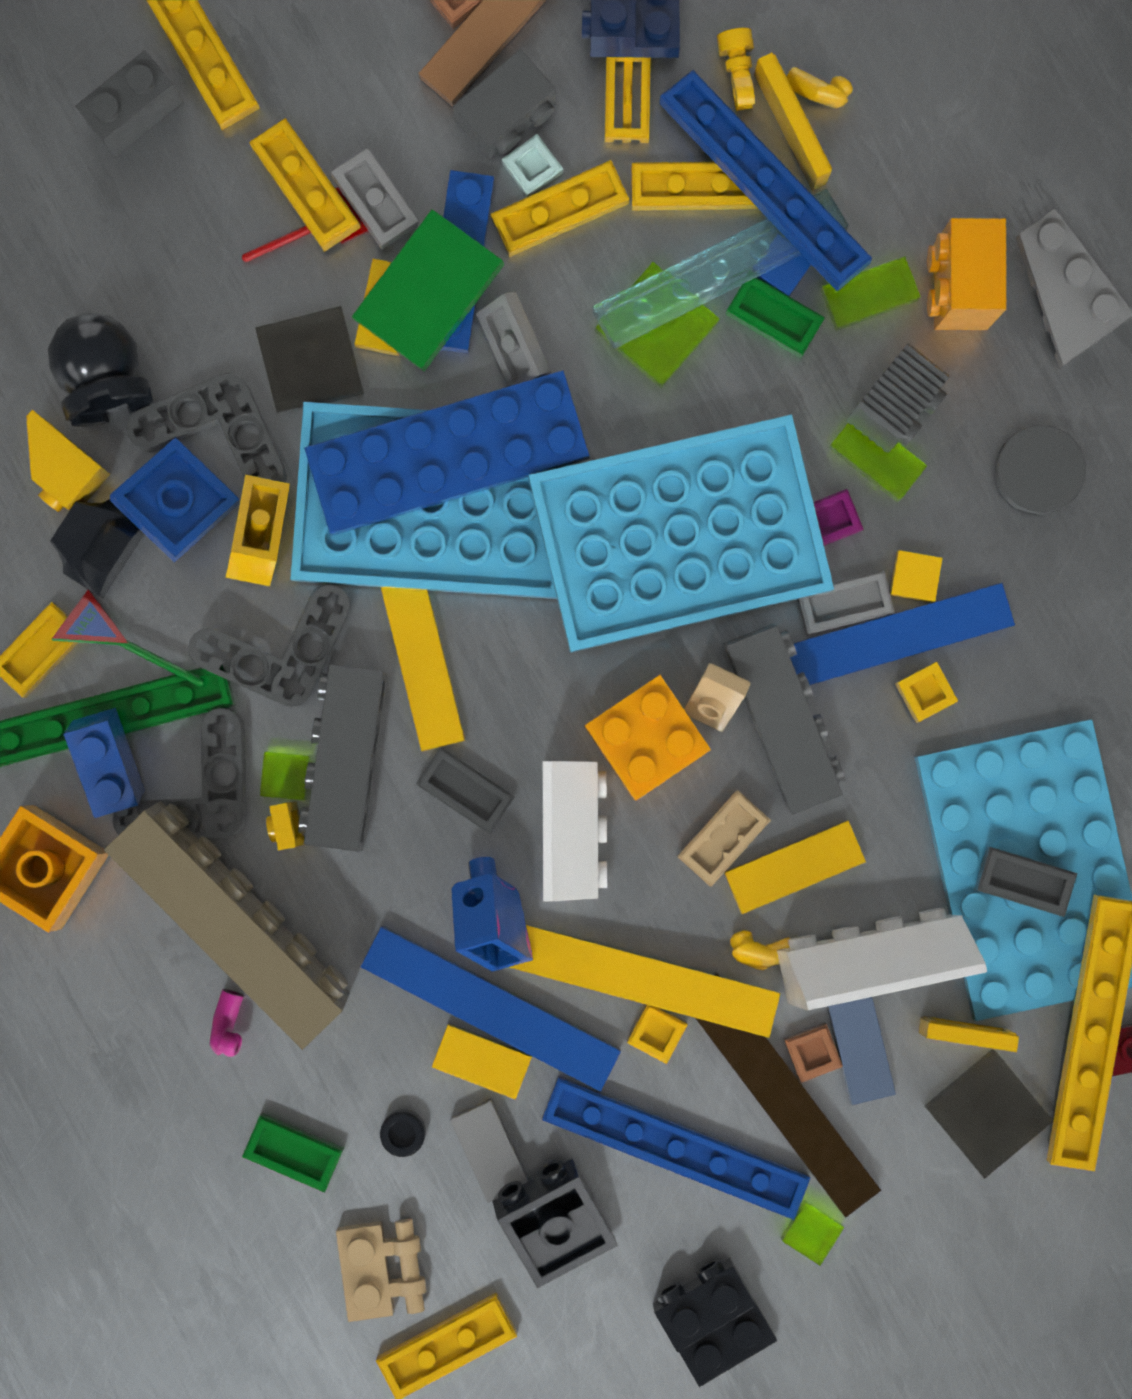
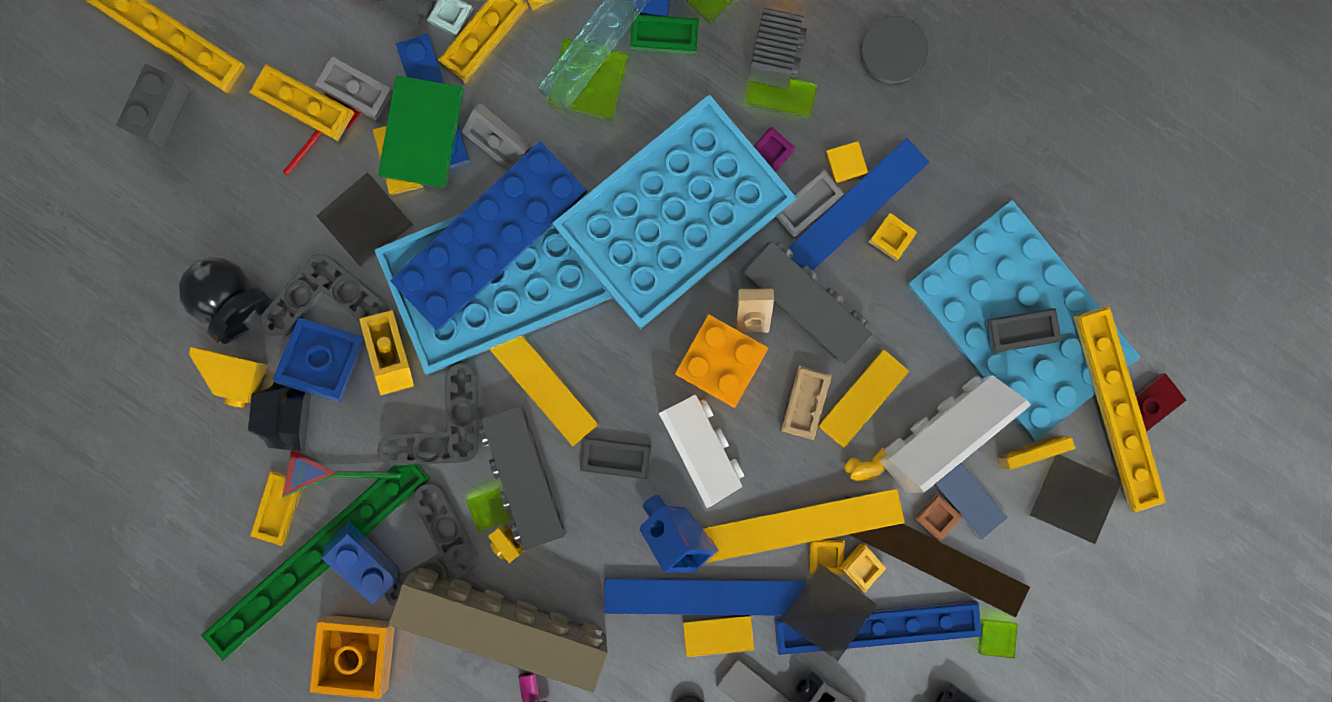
camera: 30 degrees left, 0 degrees up
none -> clear smoke tile [781,563,877,661]
none -> yellow tile [838,544,887,593]

